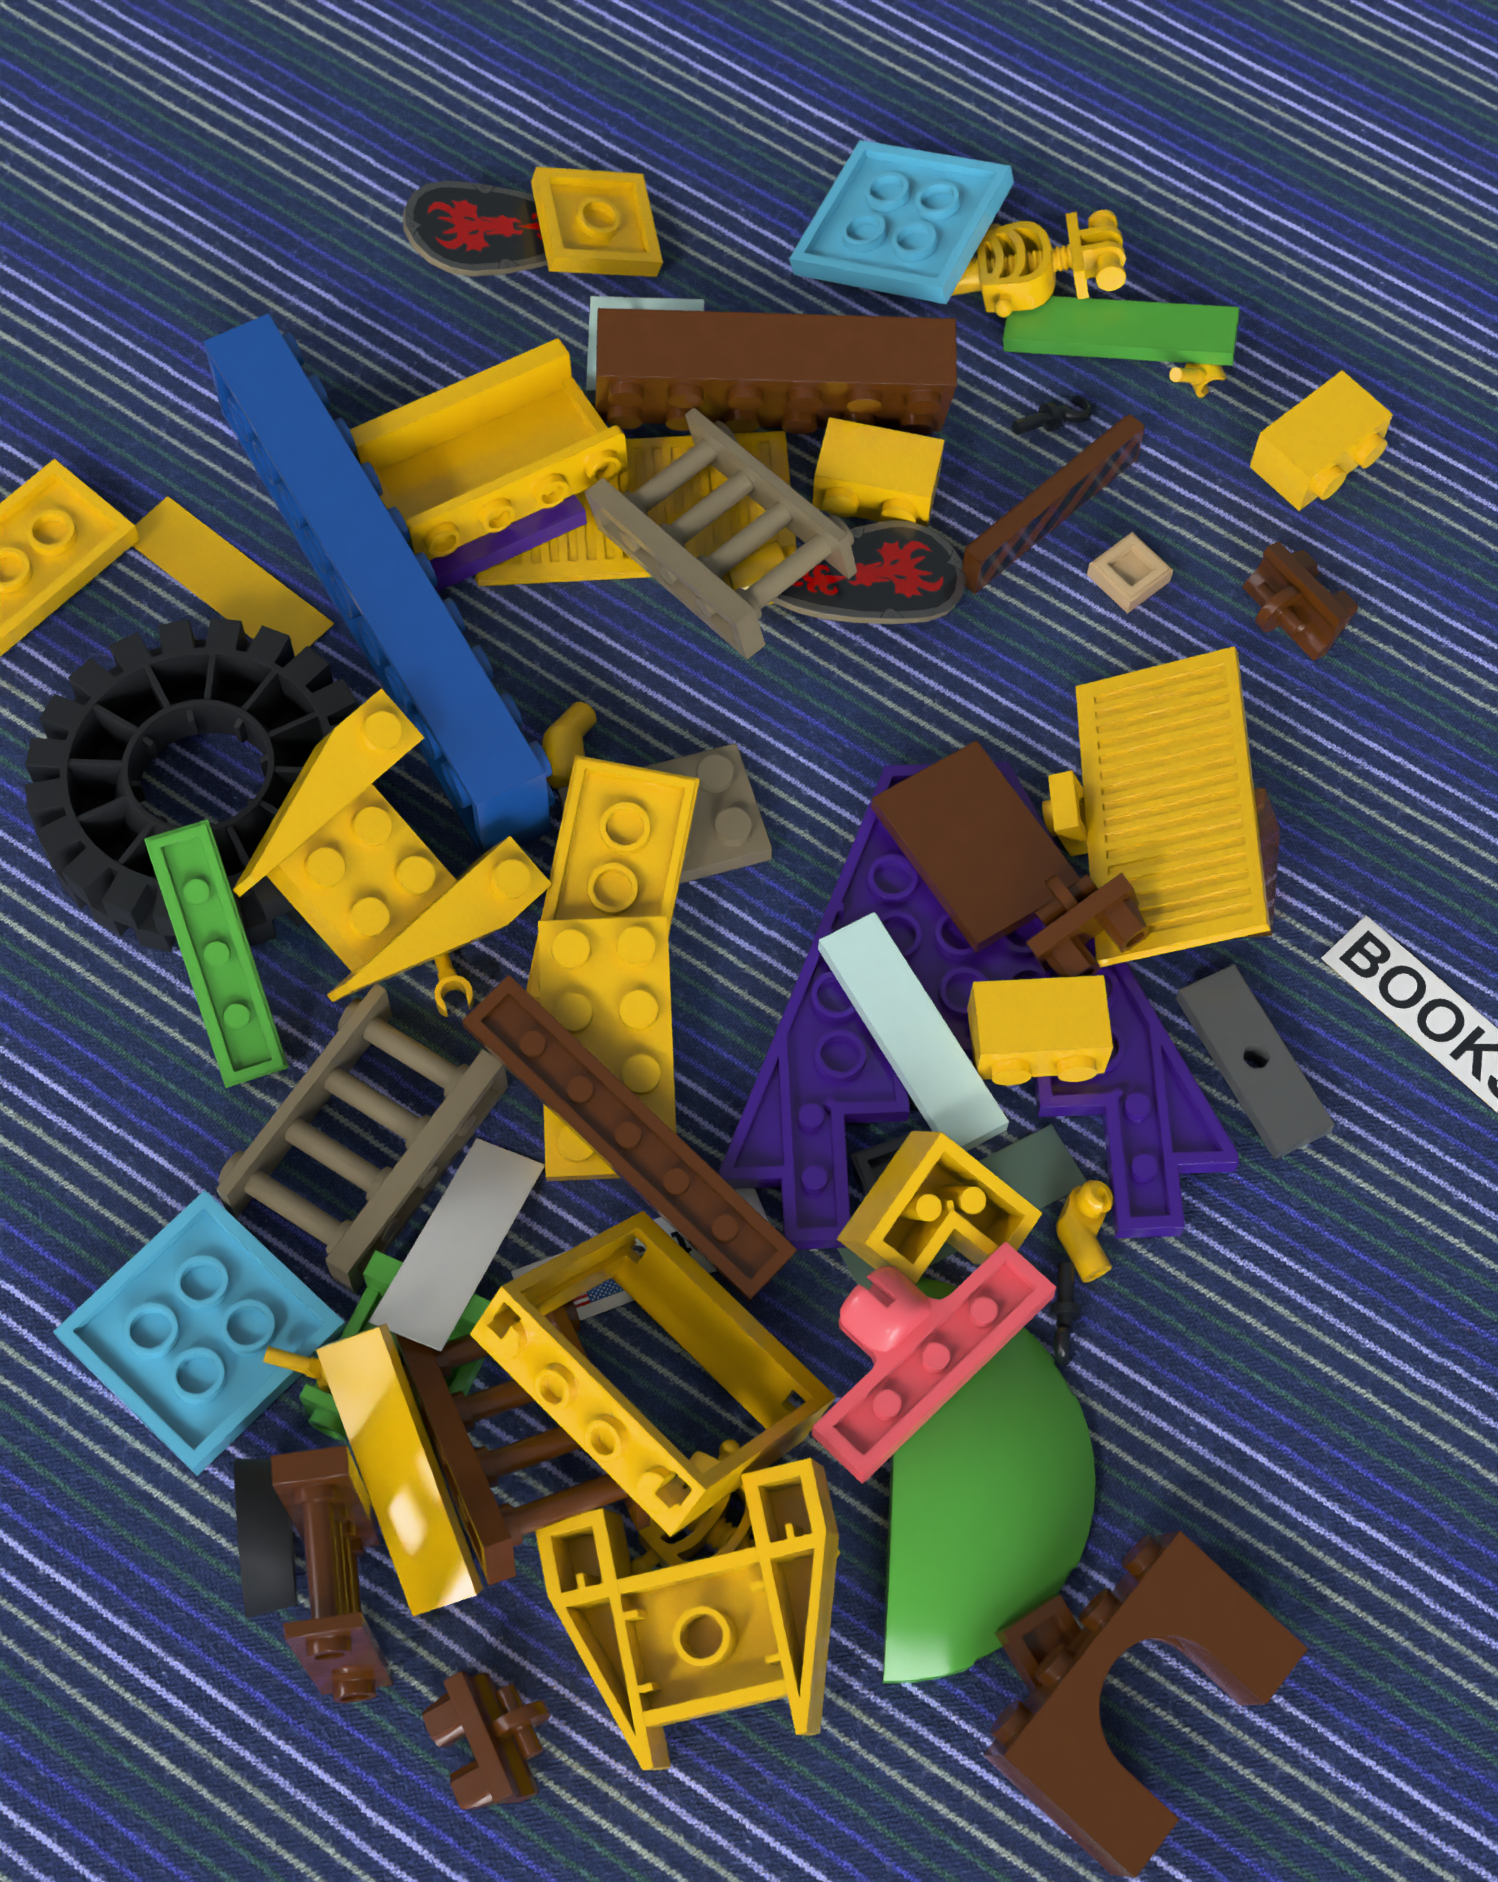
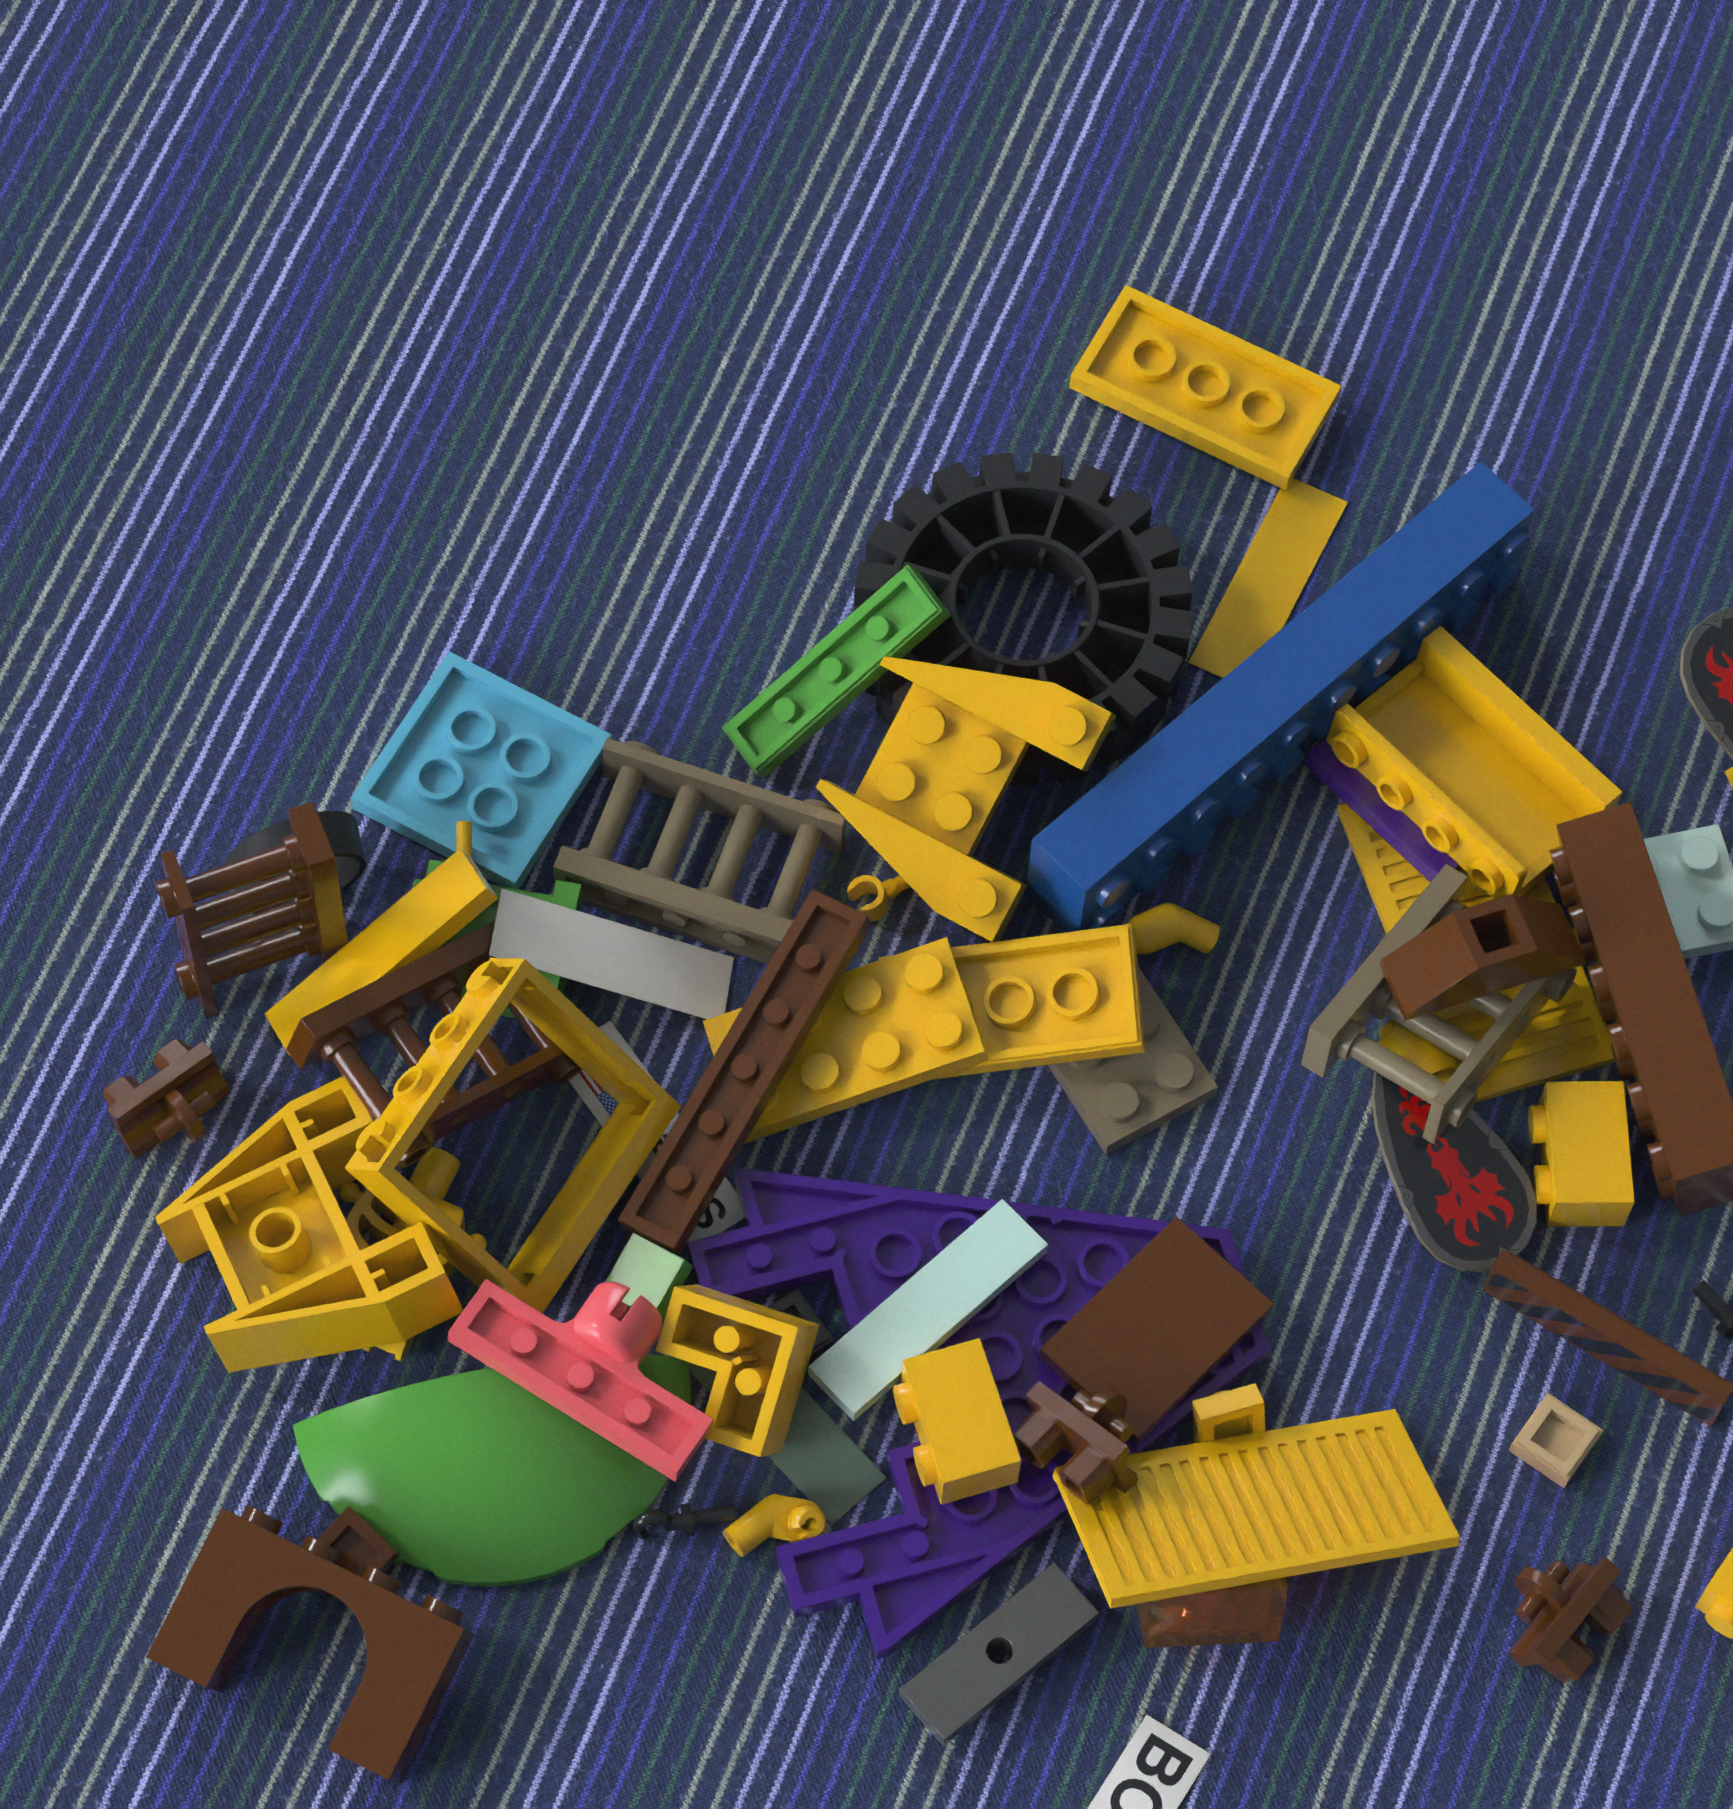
camera: 75 degrees right, 0 degrees up
none -> tile [605,1233,693,1321]
none -> reddish brown slope [1380,894,1585,1021]

